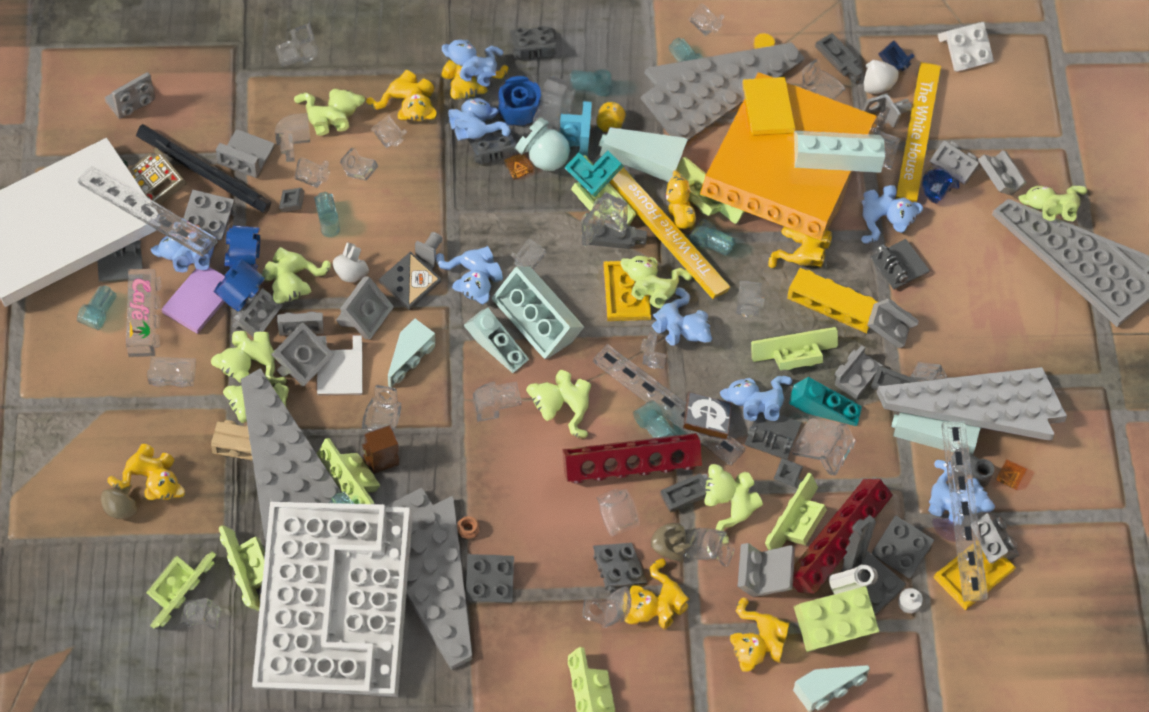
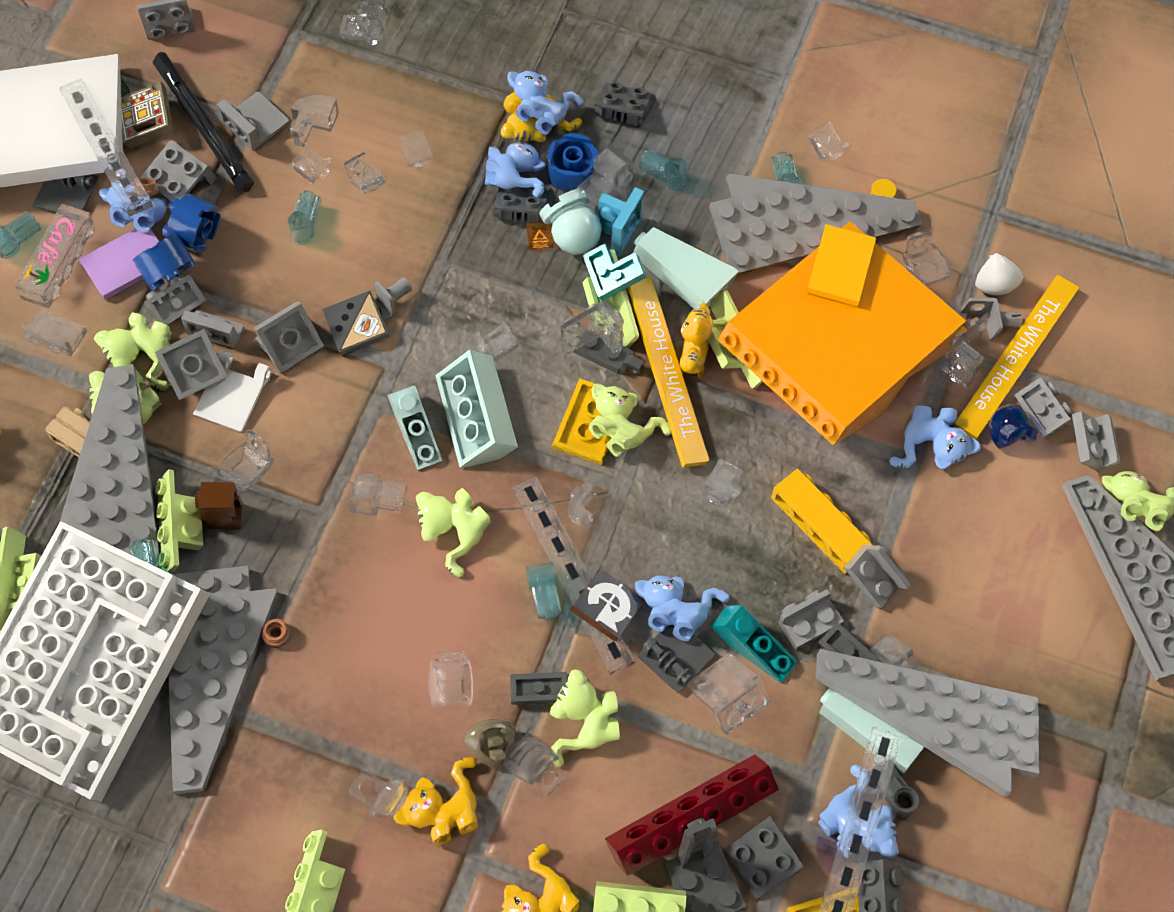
camera: 25 degrees right, 5 degrees up
yellowish green animal [262,247,331,304] -> none
dark grey tile [279,188,305,212] -> none
yellowish green animal [294,89,365,136] -> none
white piece [333,243,369,282] -> none
yellow animal [366,70,437,121] -> none
light aqua slope [388,319,435,388] -> none
light blue animal [436,246,503,304] -> none
dark grey hinge [466,554,514,602] -> none
dark red brick [562,433,702,484] -> none
dark grey hinge [593,543,647,593] -> none
yellow head [596,102,626,133] -> none
light blue animal [652,287,712,345] -> none
clear light blue piece [689,219,736,256] -> none
light grey bracket [738,543,795,597] -> none
yellowish green bracket [751,327,838,370] -> none
yellowish green bracket [765,473,827,550] -> none
yellow animal [768,227,832,268] -> none
dark grey tile [774,458,803,488] -> none
light aqua slope [794,131,885,172] -> none
dark grey hinge [815,33,863,83] -> none
white piece [829,565,878,595] -> none
dark grey hinge [870,239,930,289] -> none
dark blue bracket [878,40,915,71] -> none
white bracket [938,22,993,71] -> none
clear orange tile [996,459,1027,490] -> none

